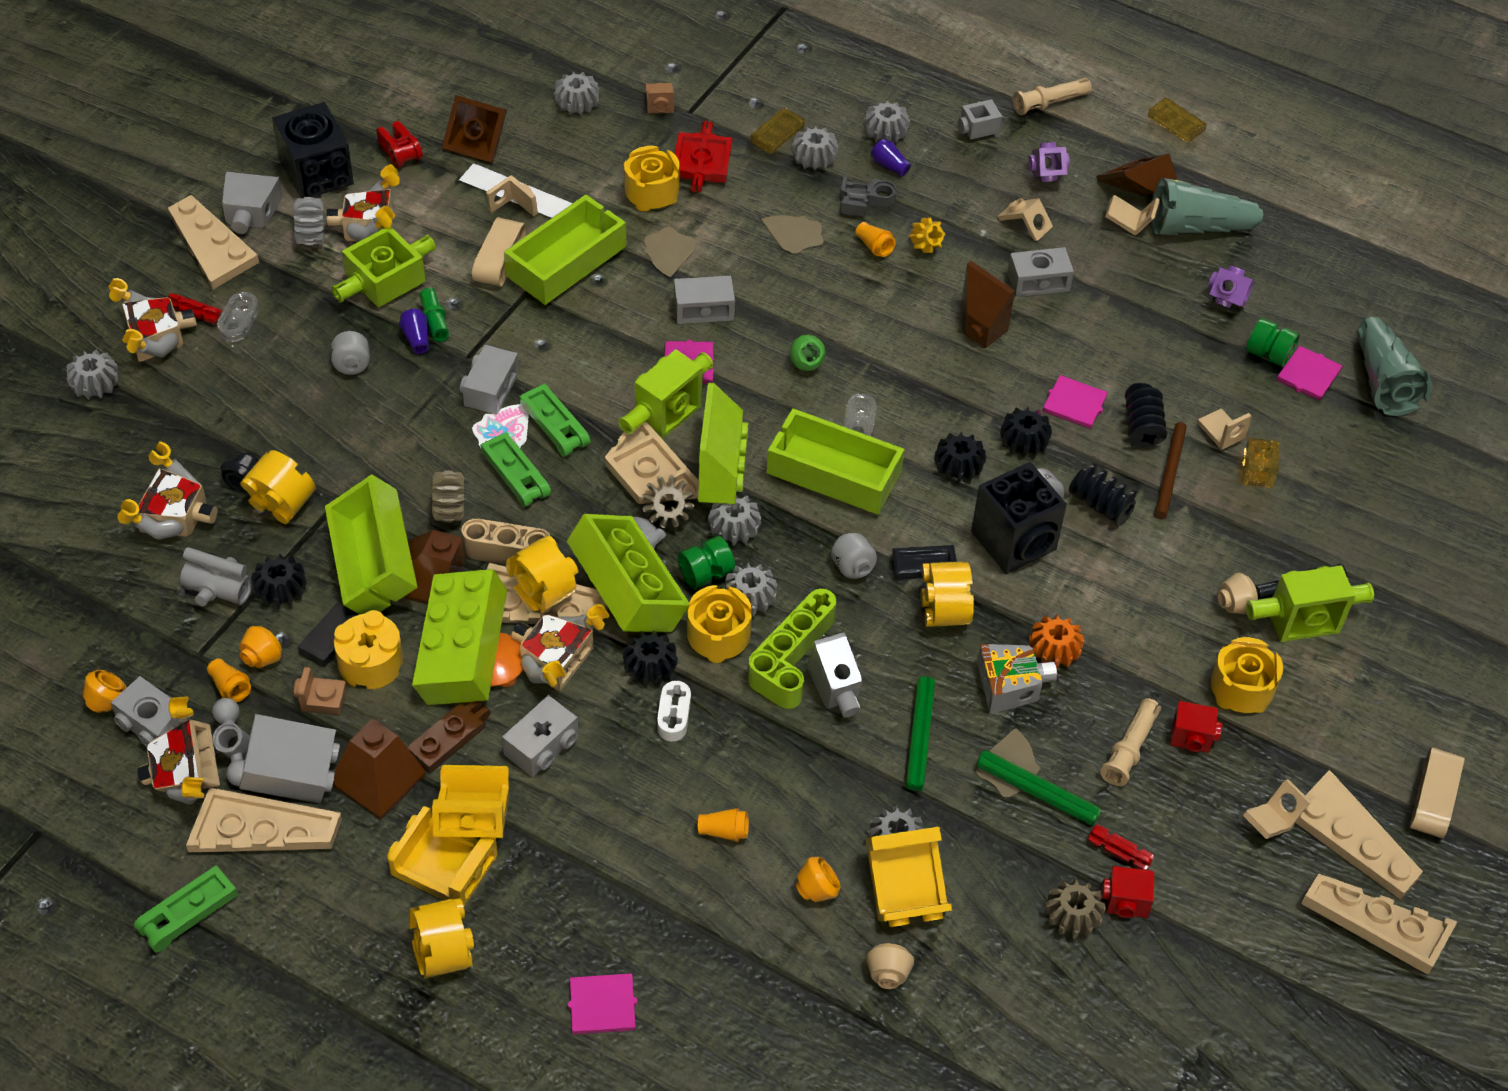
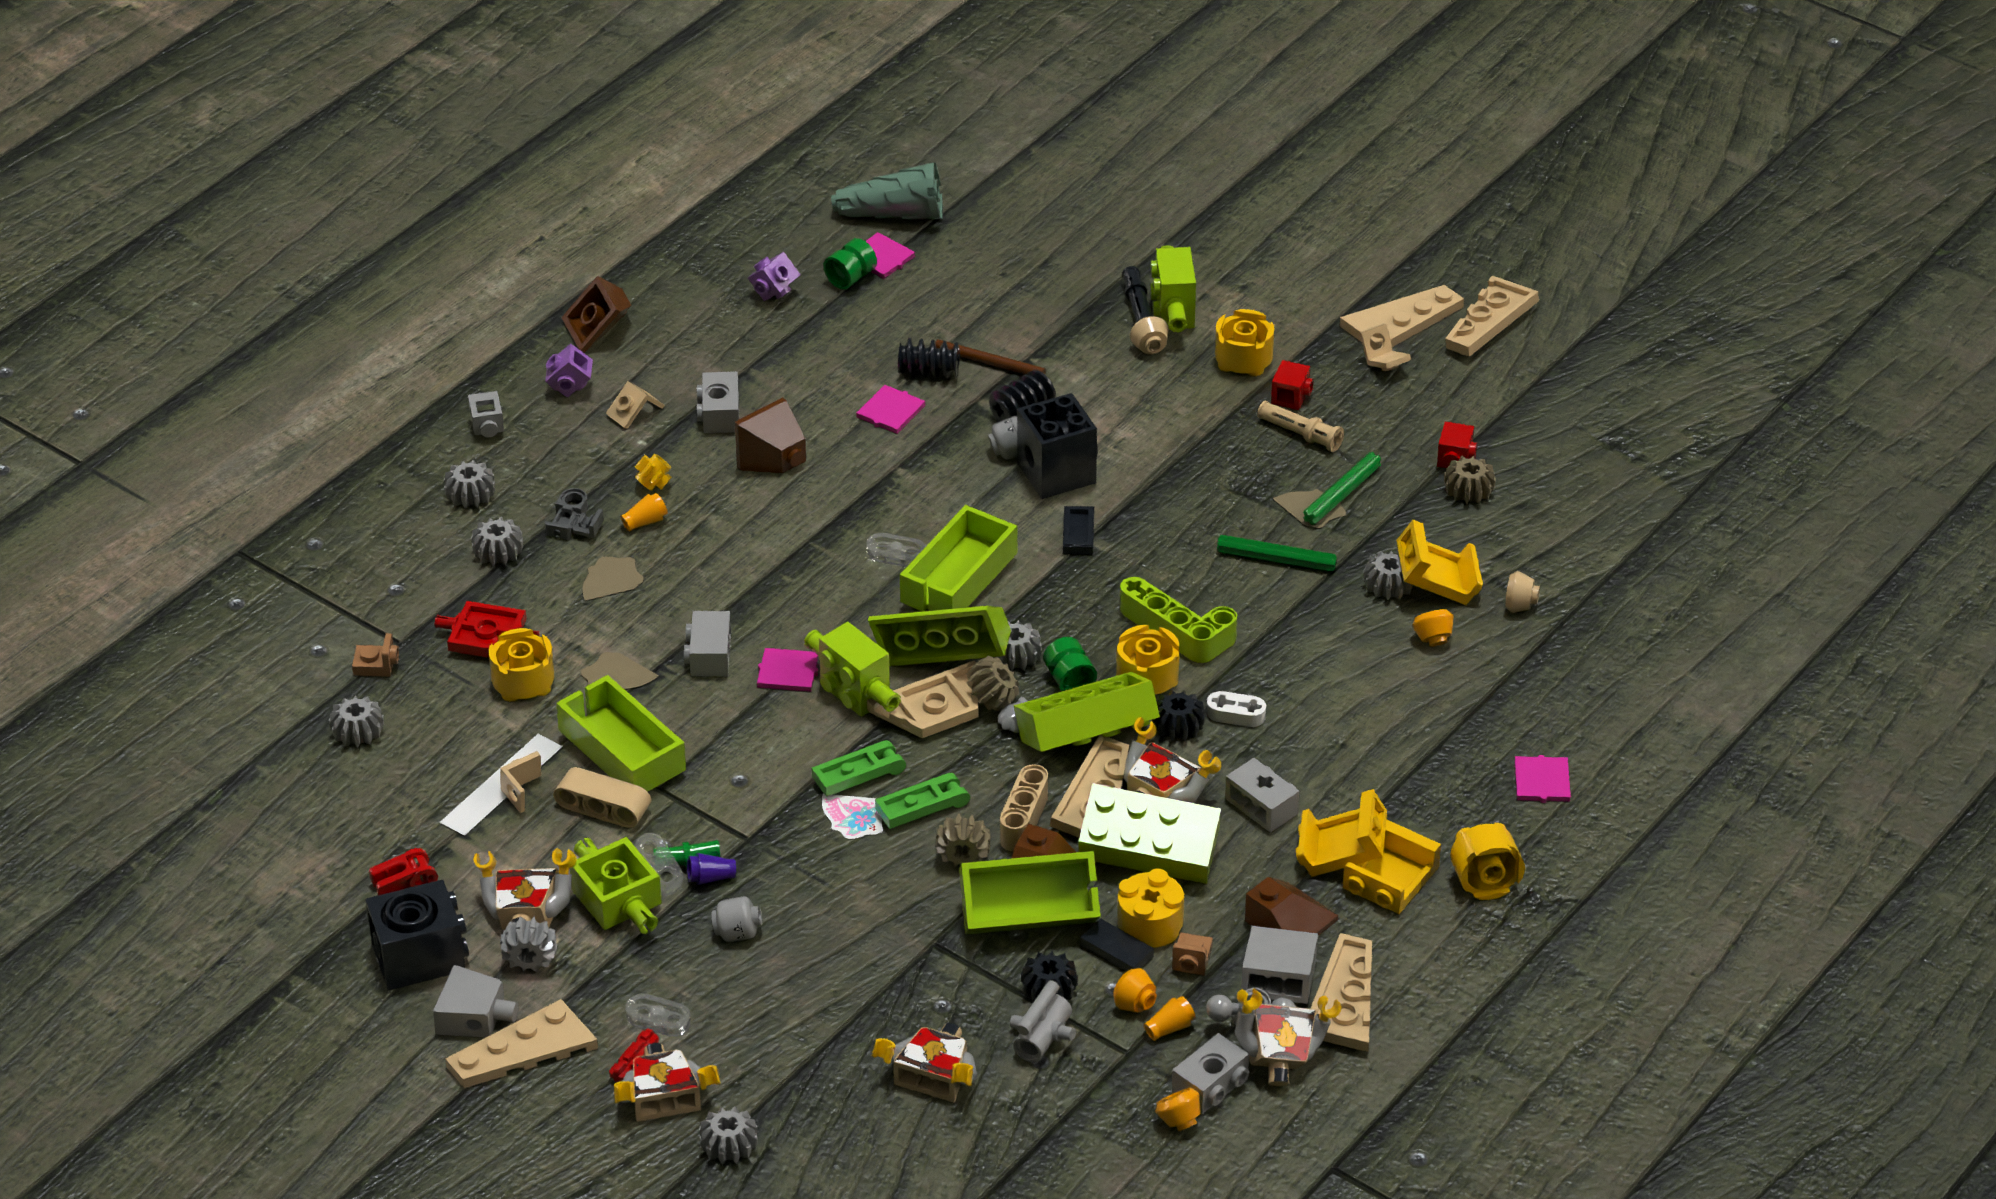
camera: 80 degrees left, 10 degrees down
bright green plate [134,865,238,953] -> none
black cone [220,453,259,493] -> none
yellow brick [240,450,316,524] -> none
reddish brown hinge [407,701,491,774] -> none
reddish brown slope [442,95,507,163] -> none
light grey brick [460,345,519,415] -> none
yellow brick [506,535,578,613] -> none
light orange cone [698,808,749,842] -> none
light grey gear [724,562,778,617] -> none
clear yellow tile [750,107,805,154] -> none
bright green piece [789,334,826,372] -> none
light grey torso [807,632,862,717] -> none
light grey head [831,533,877,579] -> none
dark purple cone [870,139,911,177] -> none
yellow brick [920,561,974,627] -> none
black gear [934,431,986,483] -> none
torso [977,644,1057,714] -> none
black gear [1000,406,1052,457] -> none
tan pin [1013,77,1092,115] -> none
orange gear [1029,613,1084,668] -> none
red axle [1088,825,1154,870] -> none
tan bracket [1105,195,1160,236] -> none
clear yellow tile [1148,97,1207,143] -> none
sand green cone [1151,178,1263,235] -> none
tan bracket [1198,409,1252,450] -> none
clear yellow brick [1243,438,1279,488] -> none
tan beam [1409,747,1465,839] -> none
none -> clear plate [634,833,683,896]

